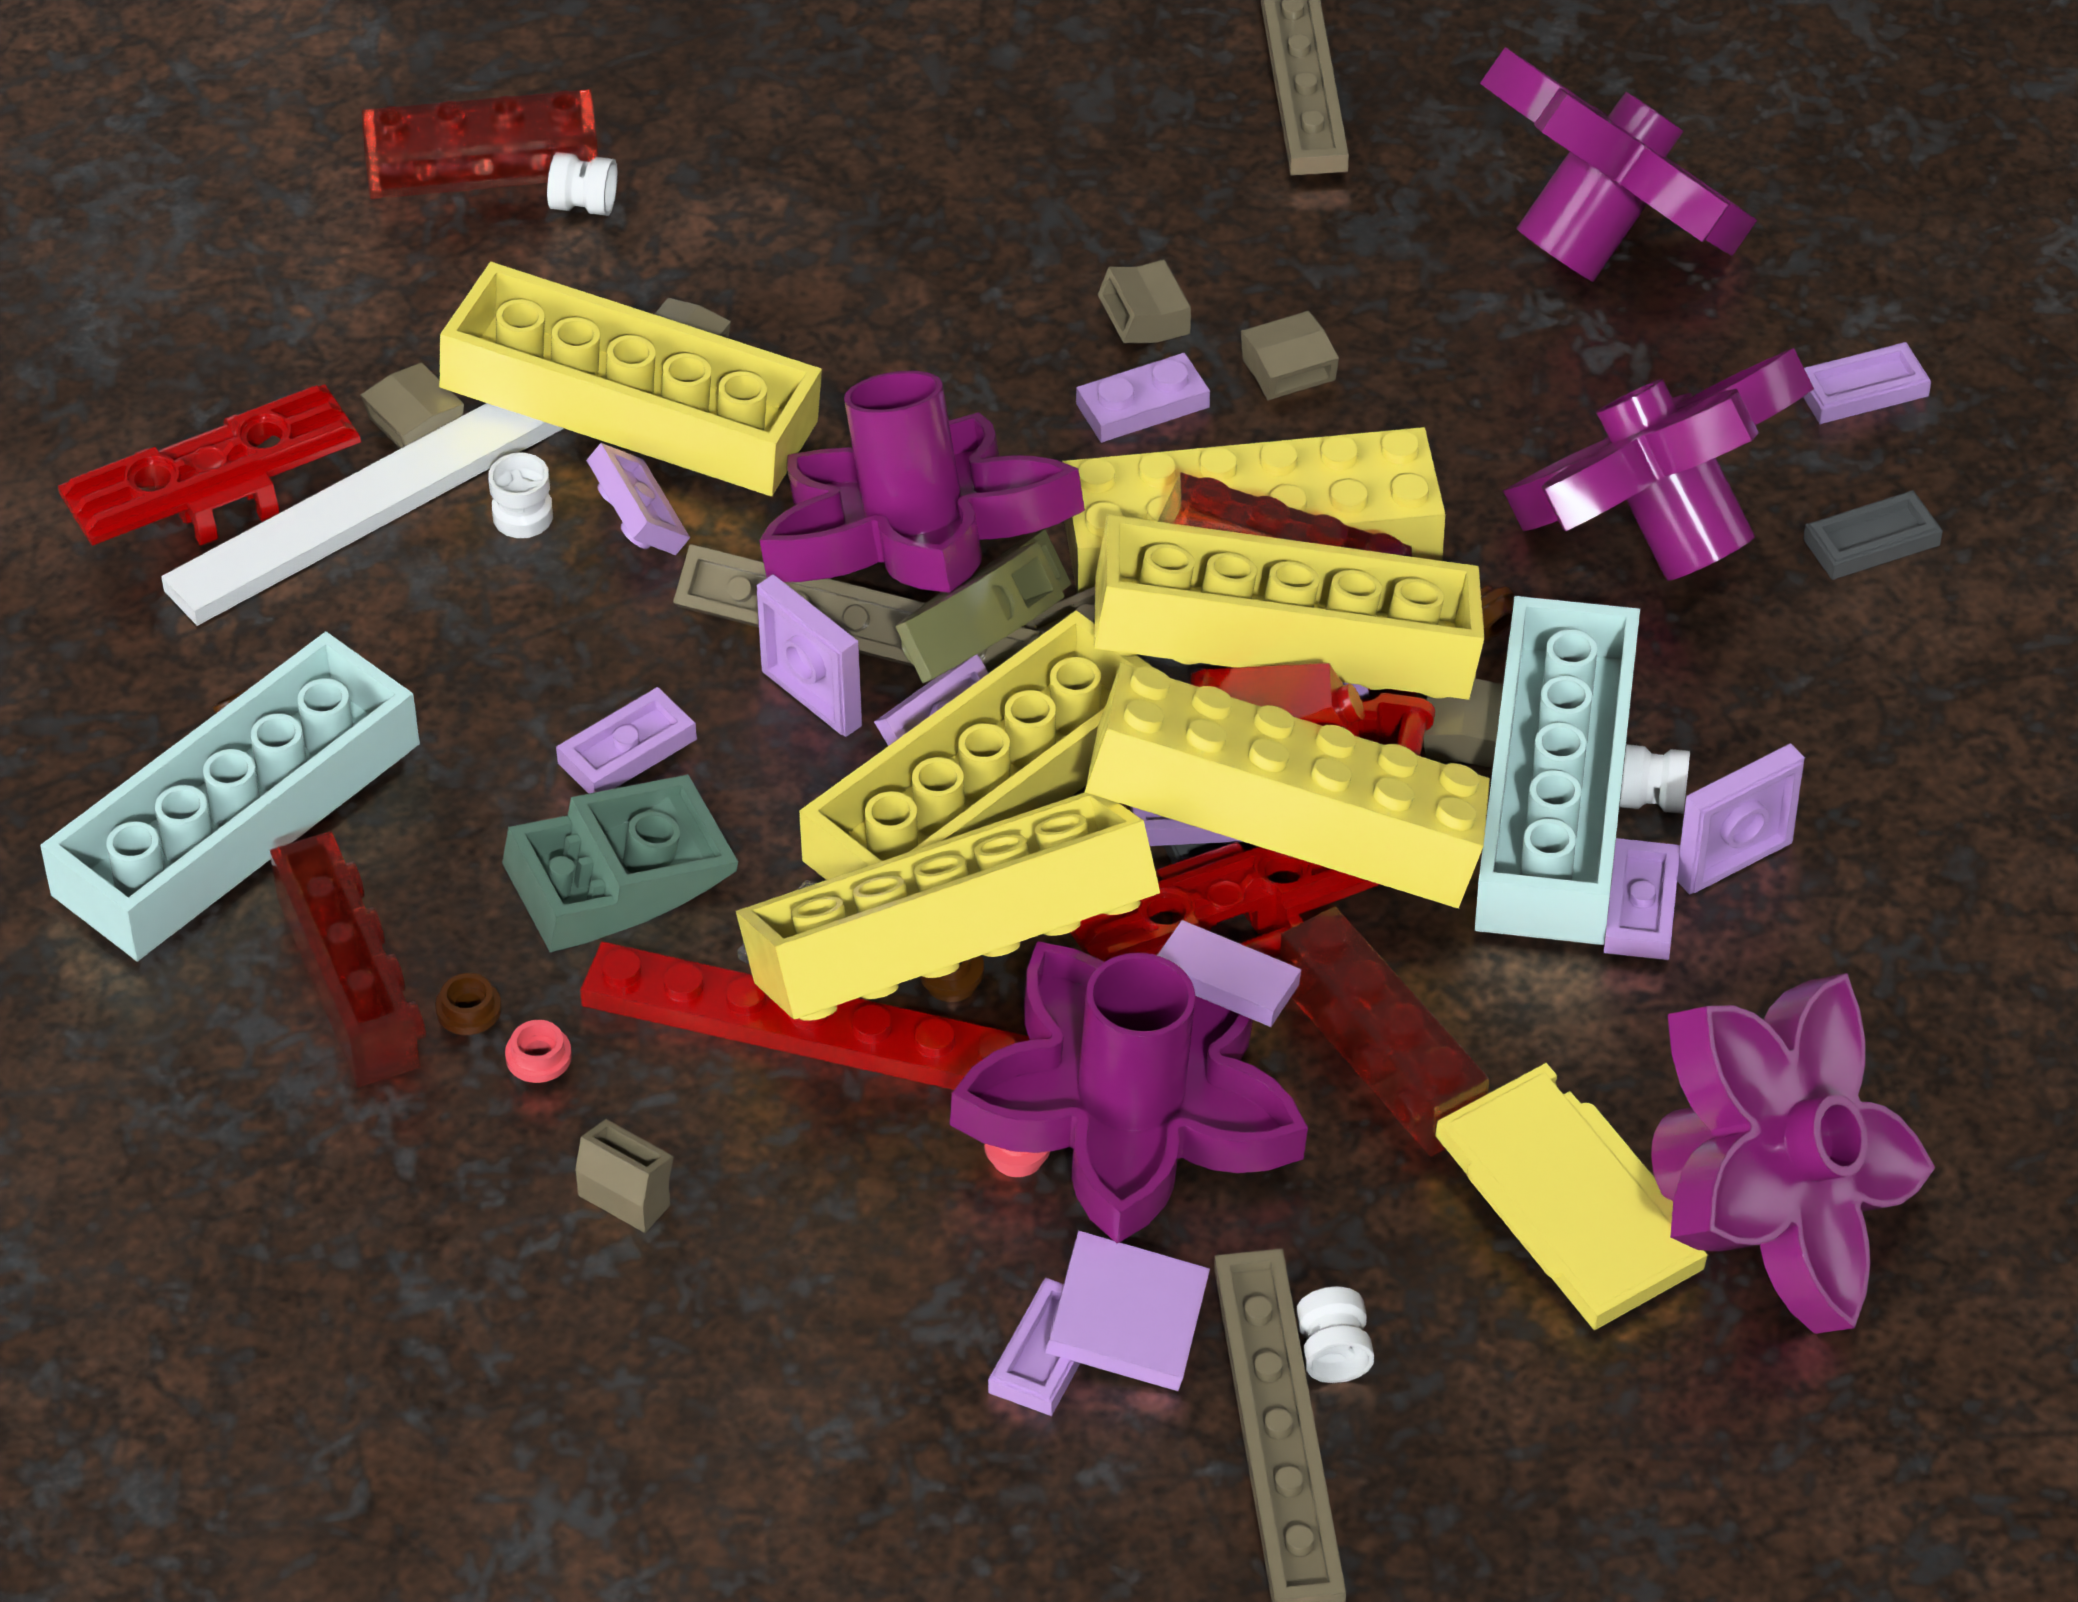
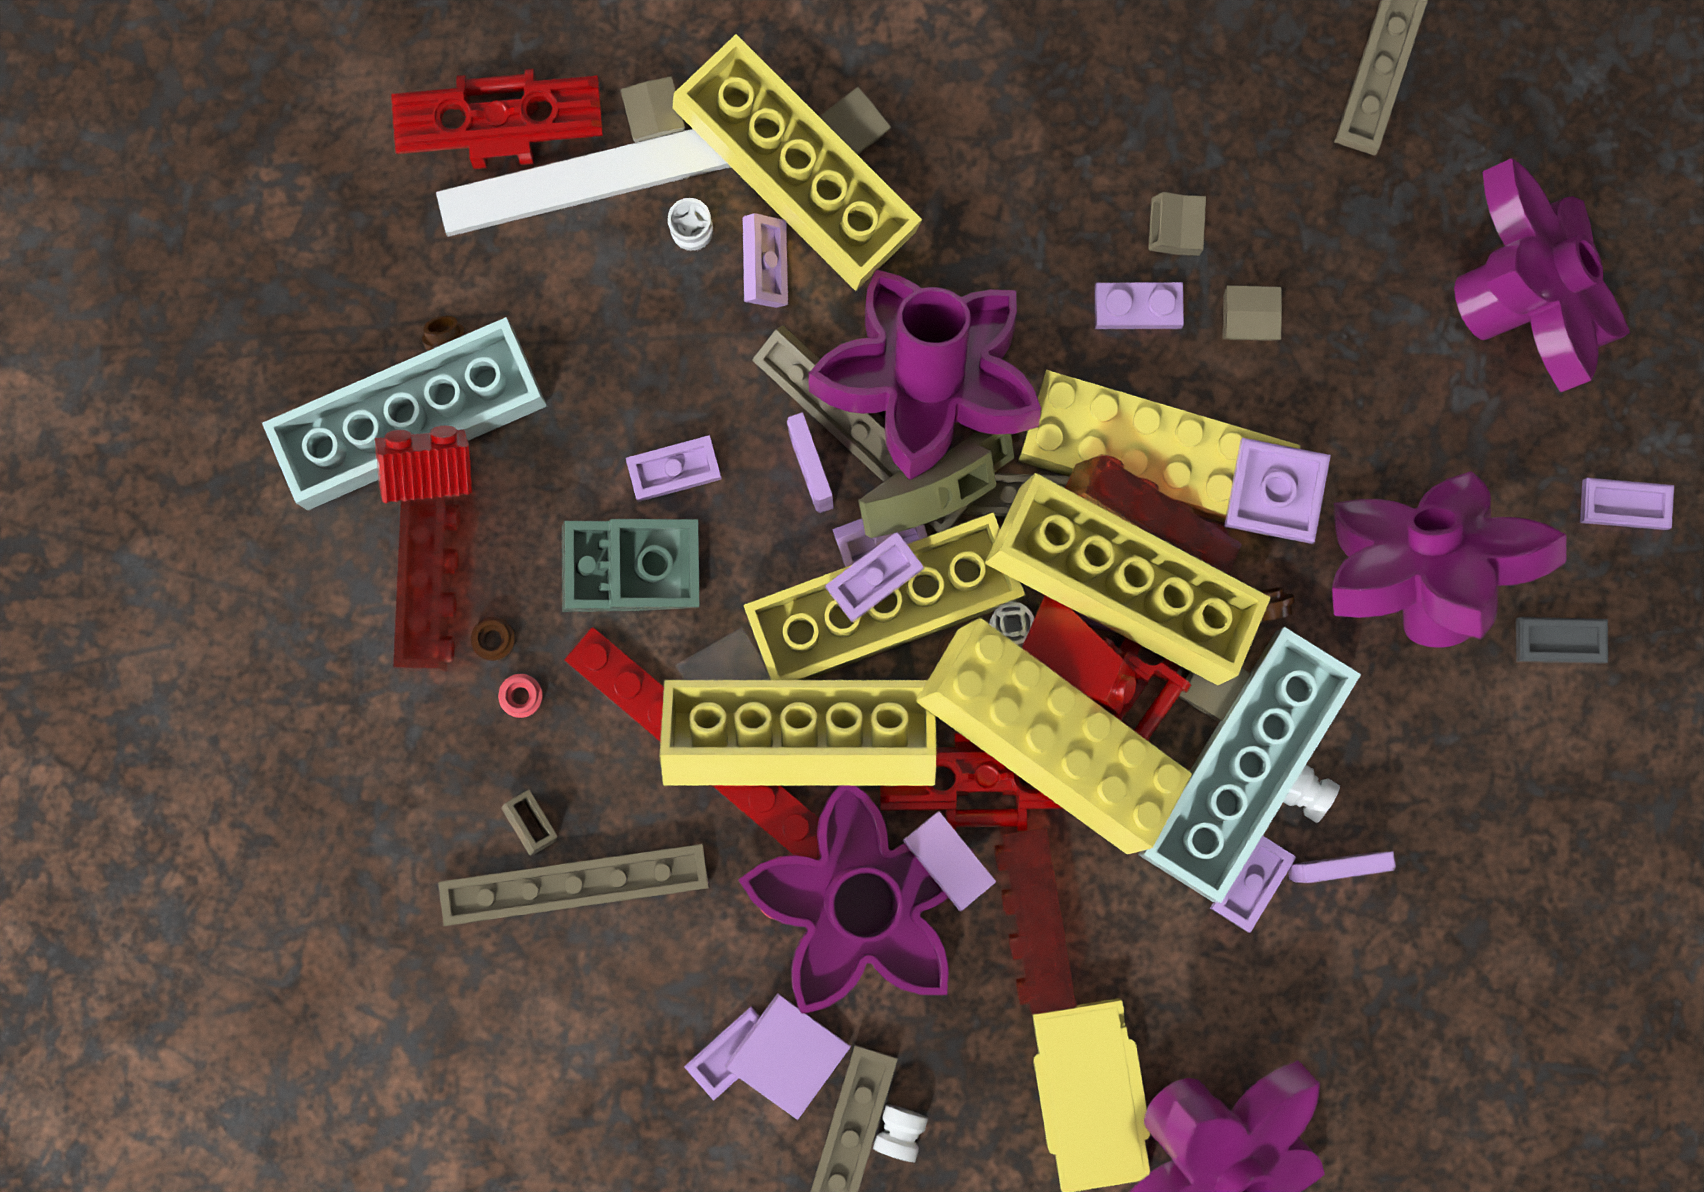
camera: 25 degrees right, 35 degrees up
none -> red brick [375,425,472,503]
none -> dark tan plate [438,844,710,926]
none -> lavender plate [825,532,924,623]
none -> lavender tile [1224,438,1331,544]

